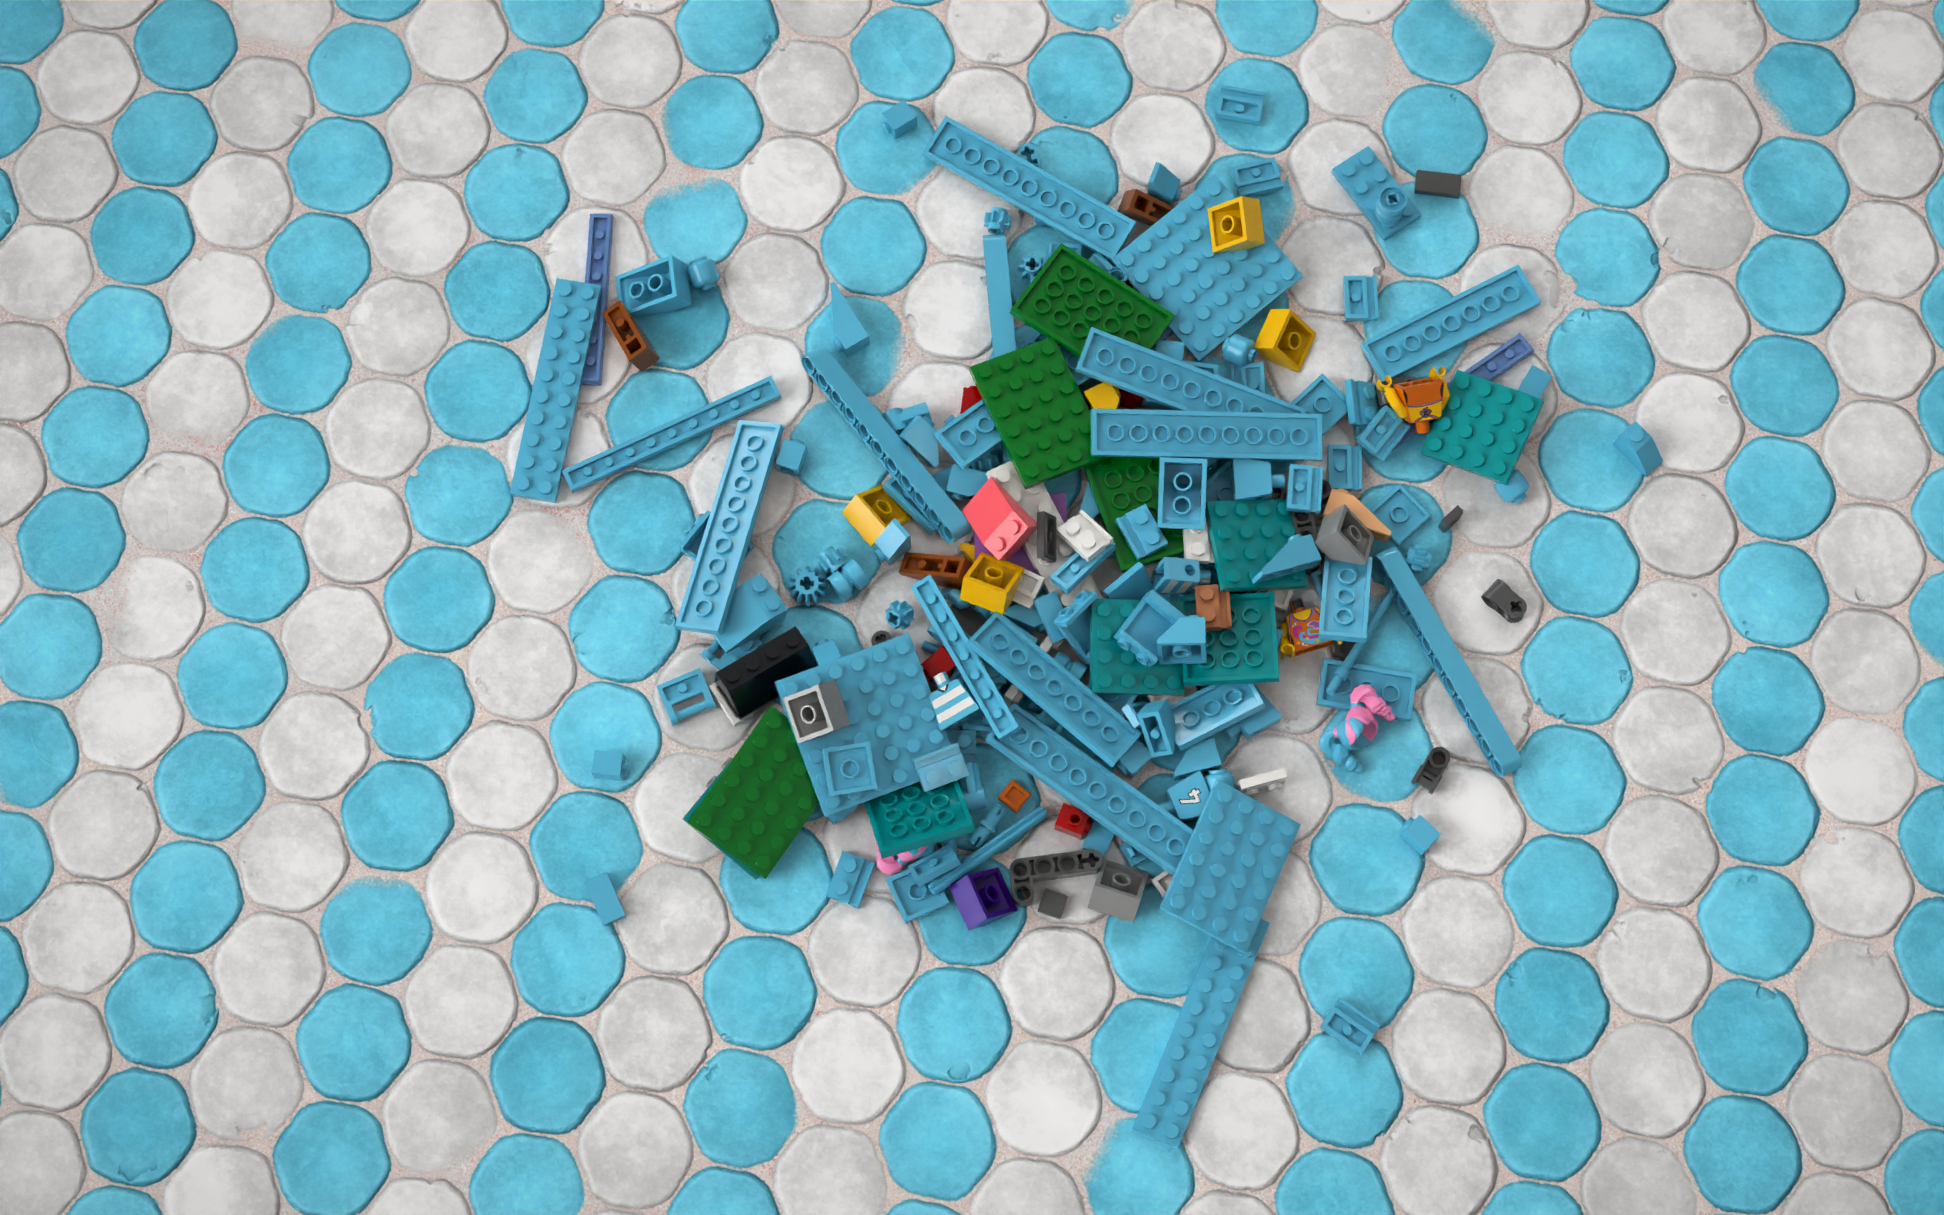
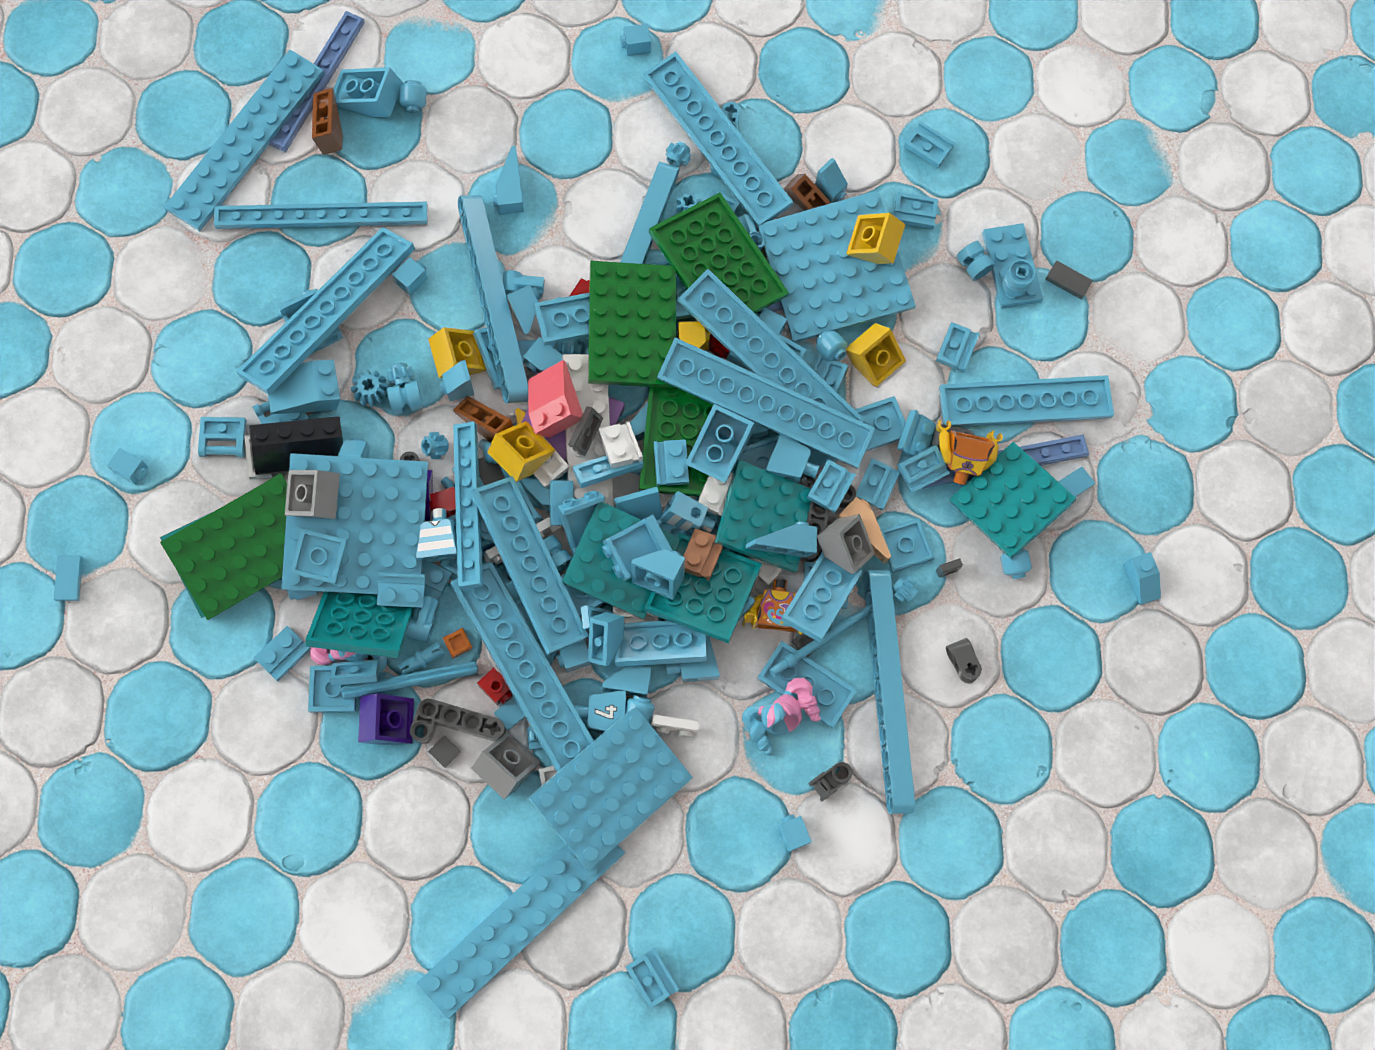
camera: 15 degrees right, 0 degrees up
none -> medium azure wheel [956,241,995,281]

